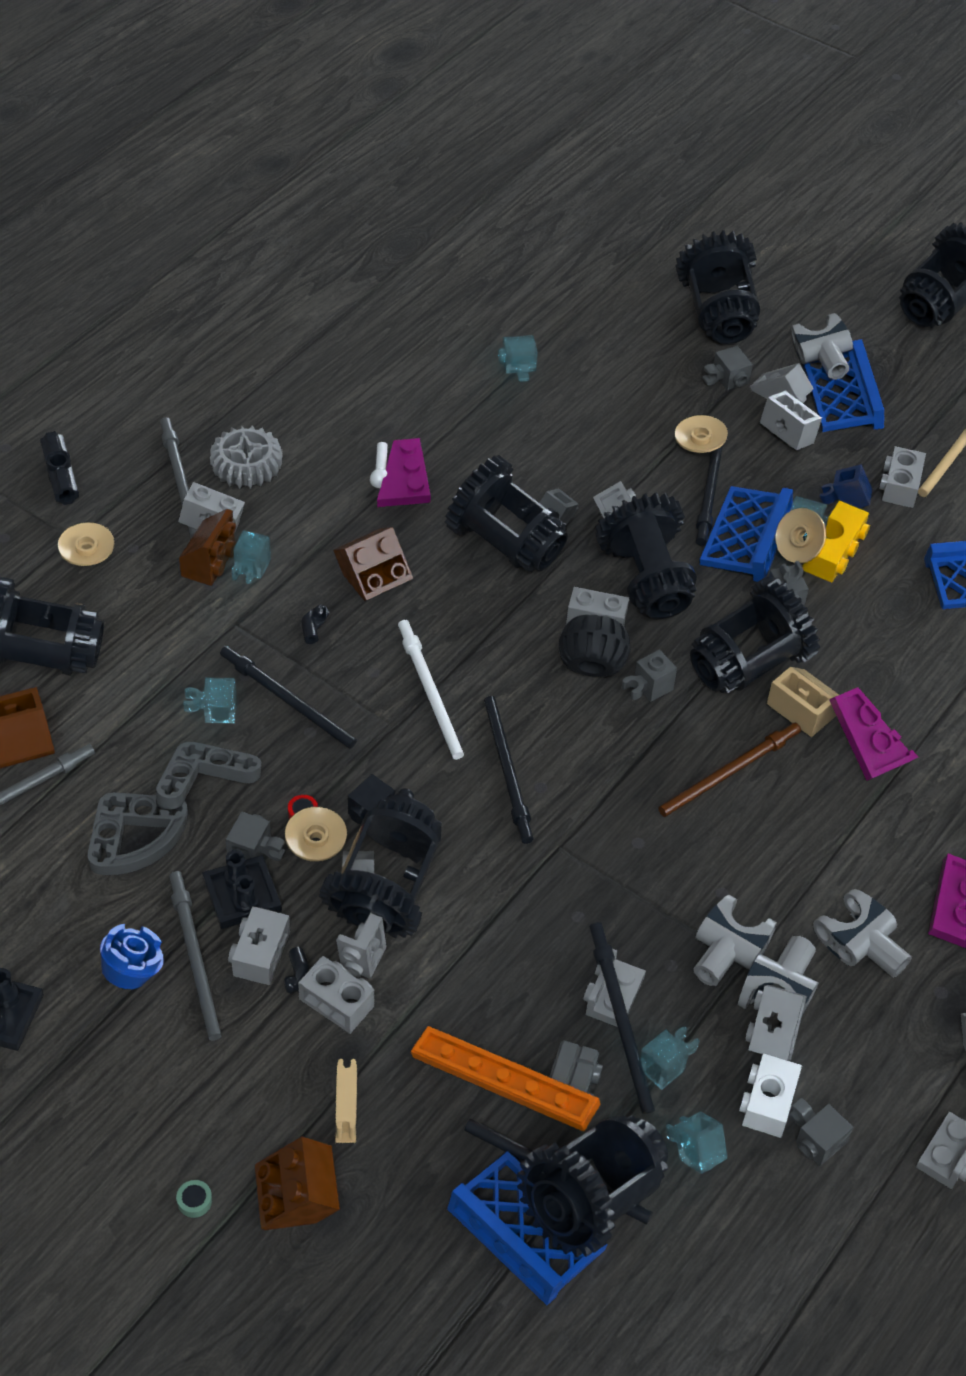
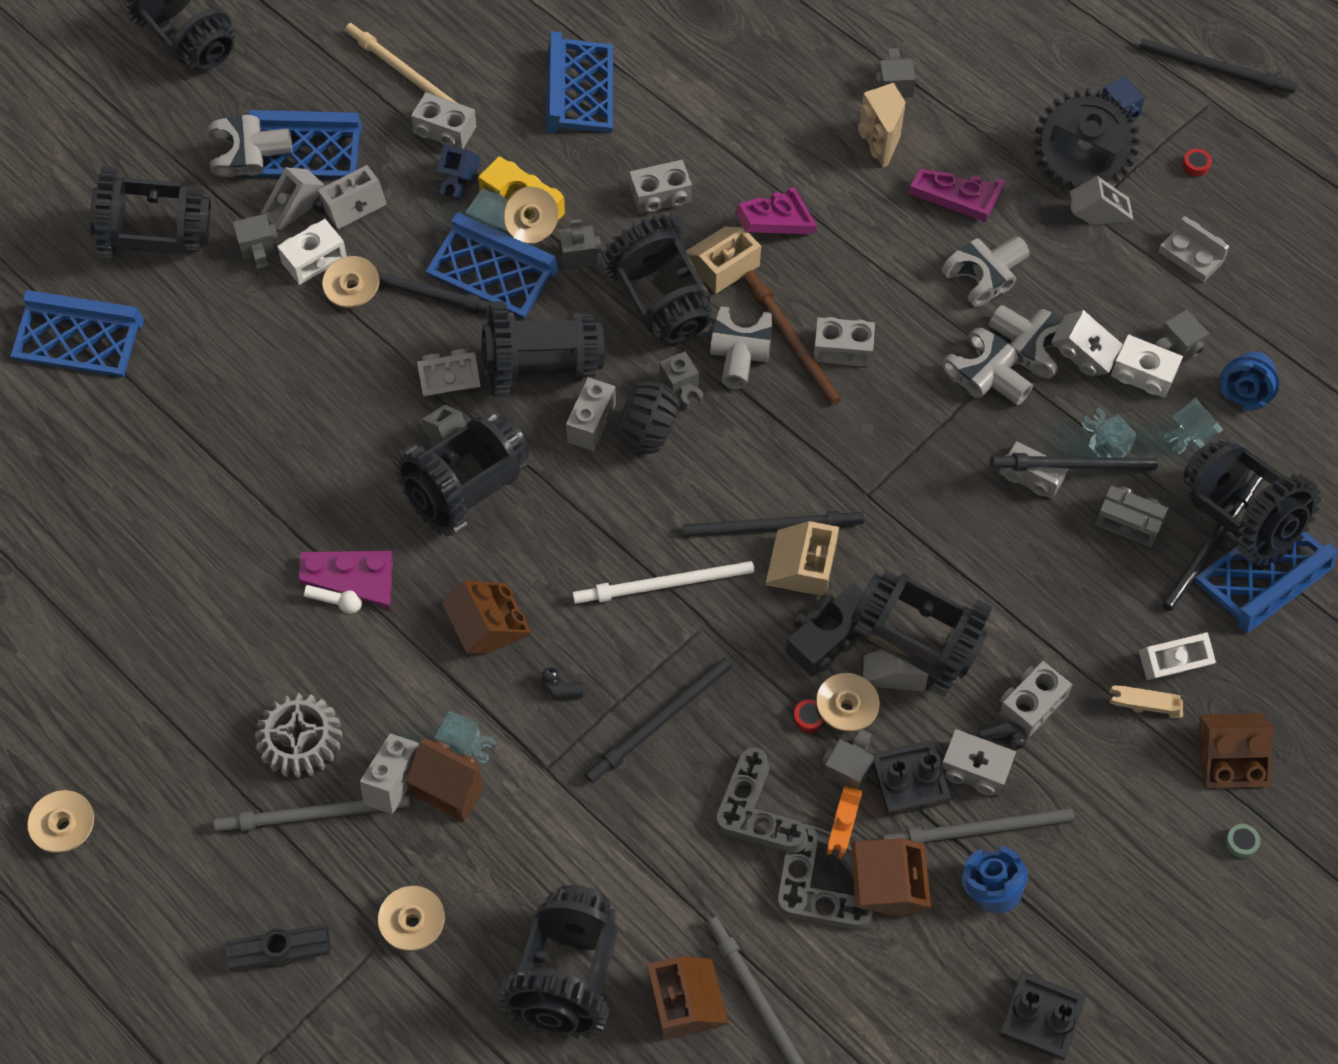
camera: 80 degrees left, 10 degrees up
clear light blue brick [183,678,237,723] -> none
light grey bracket [336,913,387,979] -> none
orange tile [411,1026,601,1132] -> none
clear light blue brick [498,335,538,382] -> none
none -> blue fence [11,290,144,377]
none -> tan dish [28,790,94,853]
none -> white brick [277,219,347,285]
none -> light grey brick [630,160,692,214]
none -> light grey connector [710,306,772,389]
none -> tan slope [766,521,839,596]
none -> light grey brick [814,317,875,367]
none -> orange piece [827,785,862,858]
none -> reddish brown slope [850,838,931,918]
none -> white brick [1139,632,1216,680]
none -> blue cone [1220,351,1279,410]

